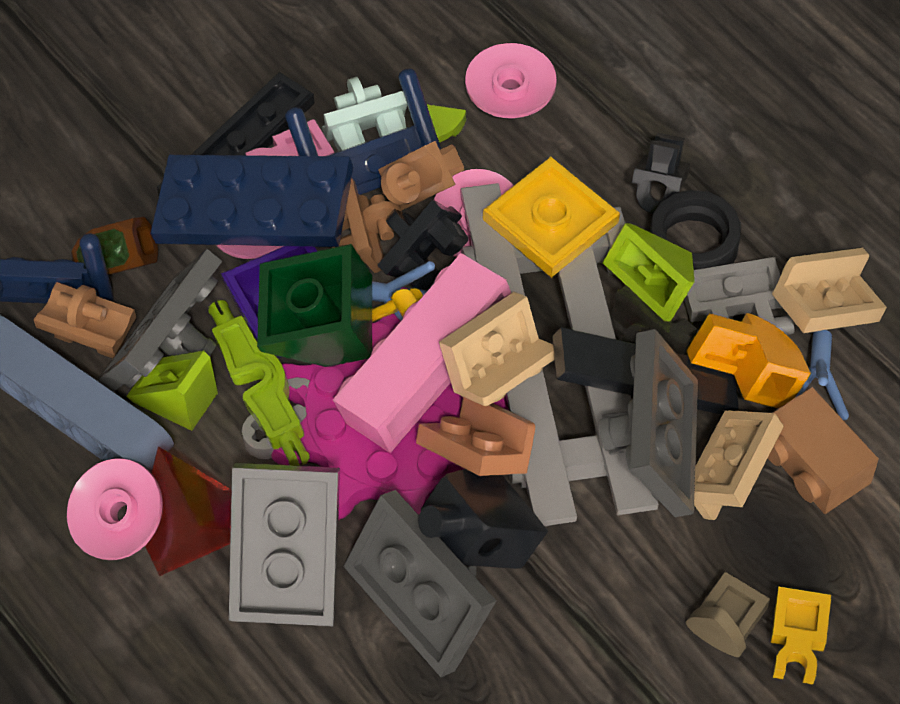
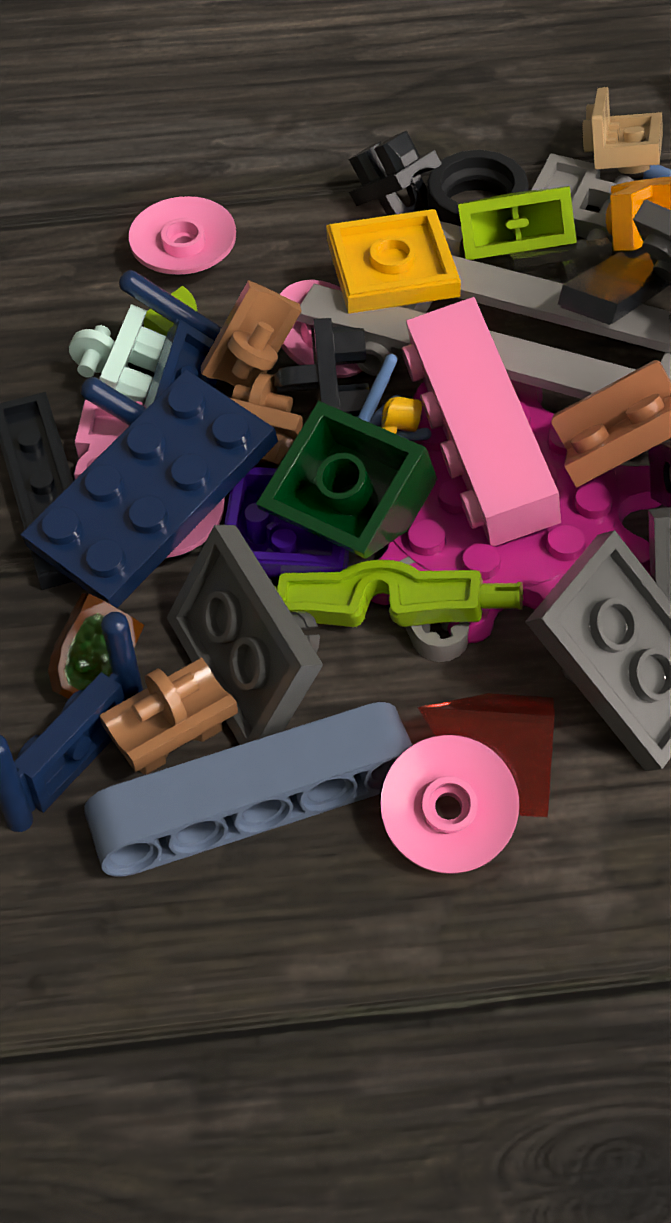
camera: 55 degrees left, 5 degrees down
lime slope [126,351,218,431] -> none
tan bracket [439,292,555,406] -> none

